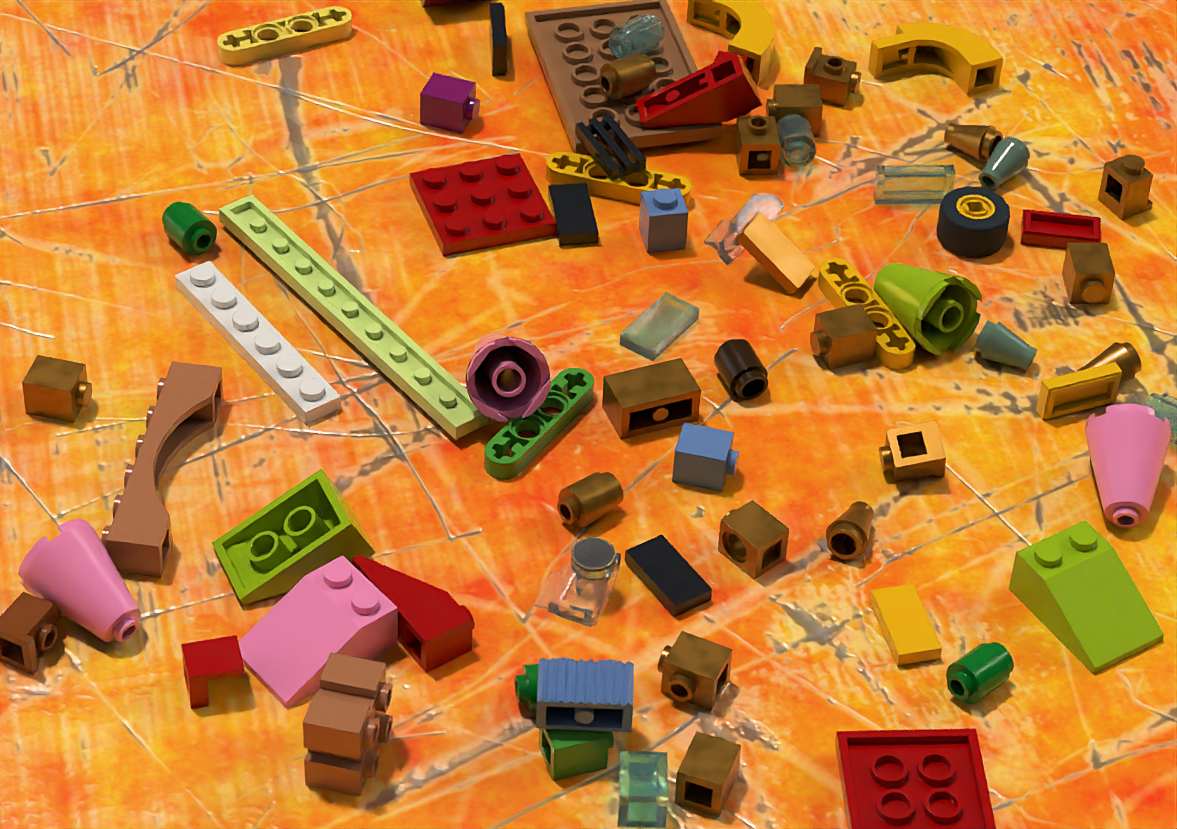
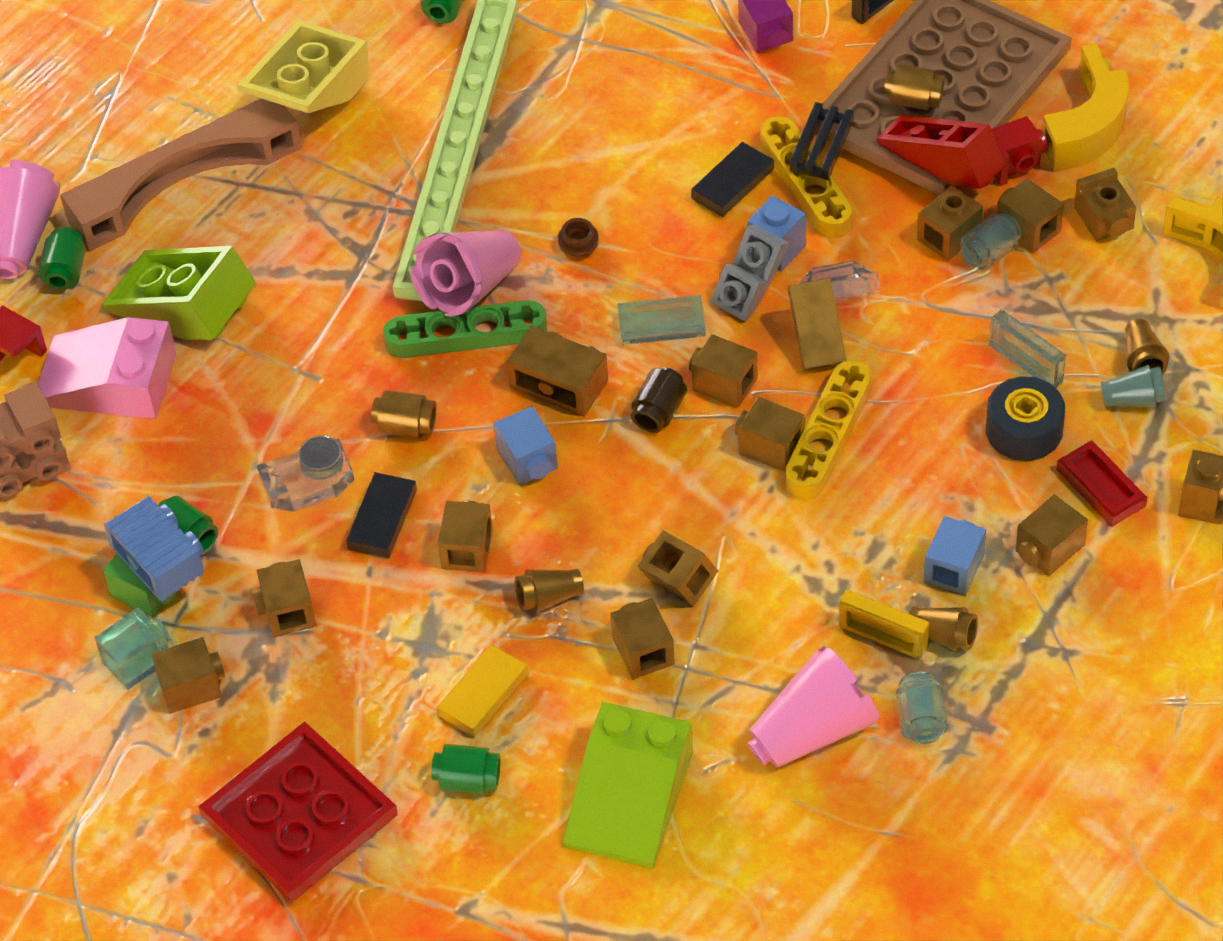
camera: 55 degrees right, 10 degrees up
pearl gold brick [22,355,92,423] -> none
white plate [175,261,341,424] -> none
red slope [352,555,475,673] -> none
red plate [409,153,556,256] -> none
clear light blue brick [609,14,664,58] -> none
lime cone [874,262,982,355] -> none
sand green cone [973,321,1038,371] -> none
none -> green brick [38,227,86,290]
none -> light yellow slope [238,20,369,113]
none -> reddish brown plate [558,218,599,257]
none -> pearl gold brick [610,598,675,680]
none -> pearl gold brick [689,334,758,408]
none -> light grey slope [711,224,789,321]
none -> medium blue brick [924,516,986,596]

